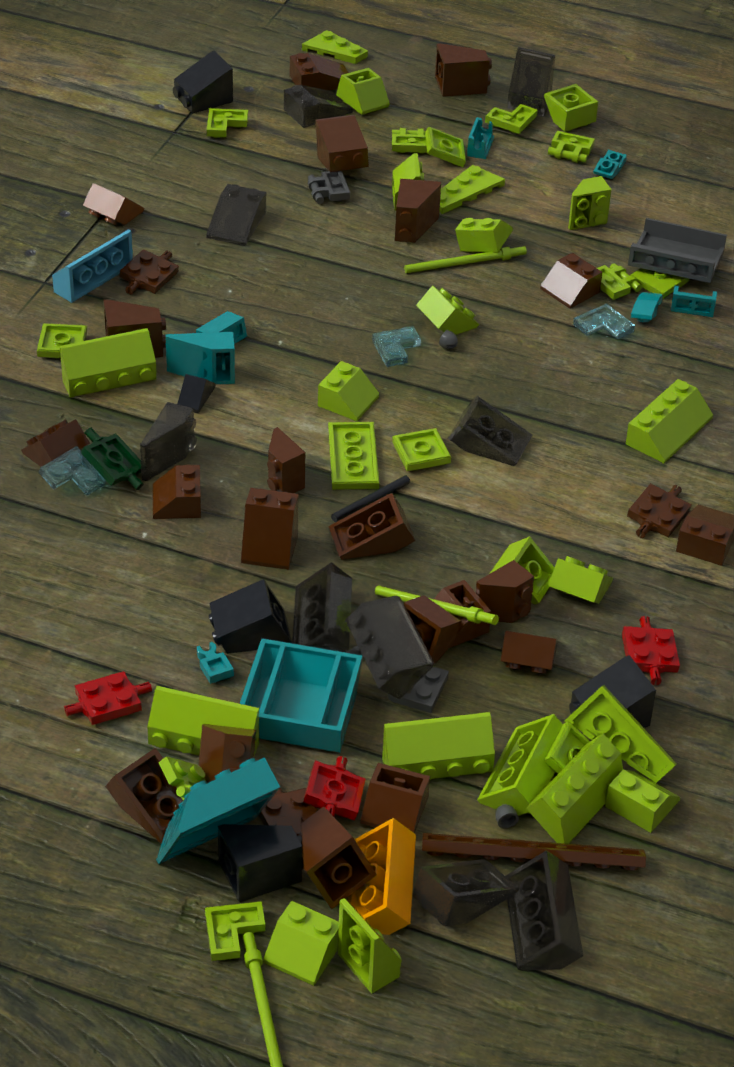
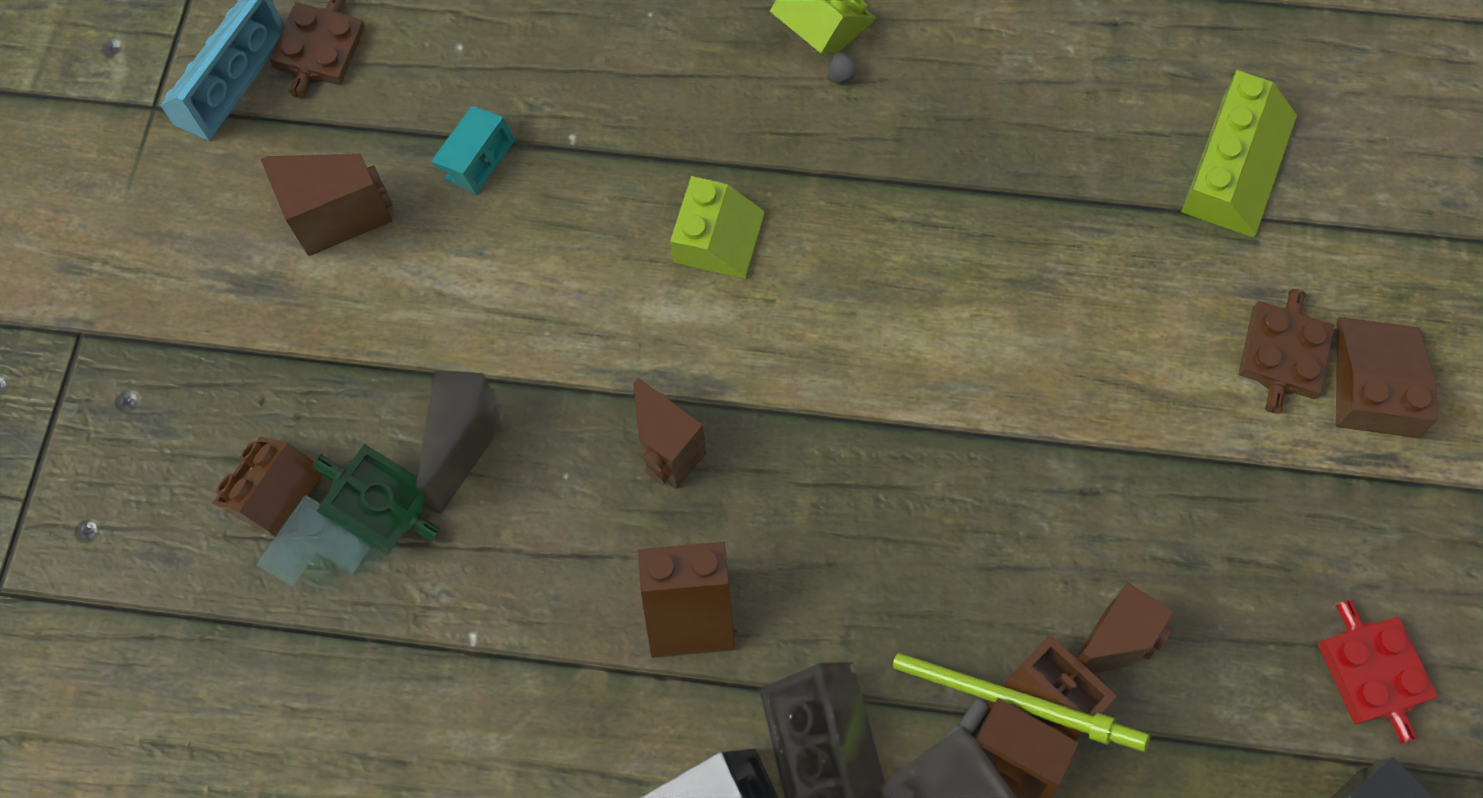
camera: 10 degrees left, 25 degrees up
lime plate [37,323,87,358] -> none
lime slope [60,328,157,397] -> none
reddish brown slope [153,465,201,519] -> none
teal slope [165,332,235,384] -> none
black slope [177,374,216,414] -> none
lime tile [328,422,379,490] -> none
reddish brown slope [329,493,415,560] -> none
black bar [331,475,410,523] -> none
clear light blue plate [372,326,421,367] -> none
lime plate [392,428,451,471] -> none
clear smoke slope [447,396,532,466] -> none
lime slope [490,536,555,604] -> none
reddish brown slope [501,631,558,674] -> none
lime slope [548,556,613,604] -> none

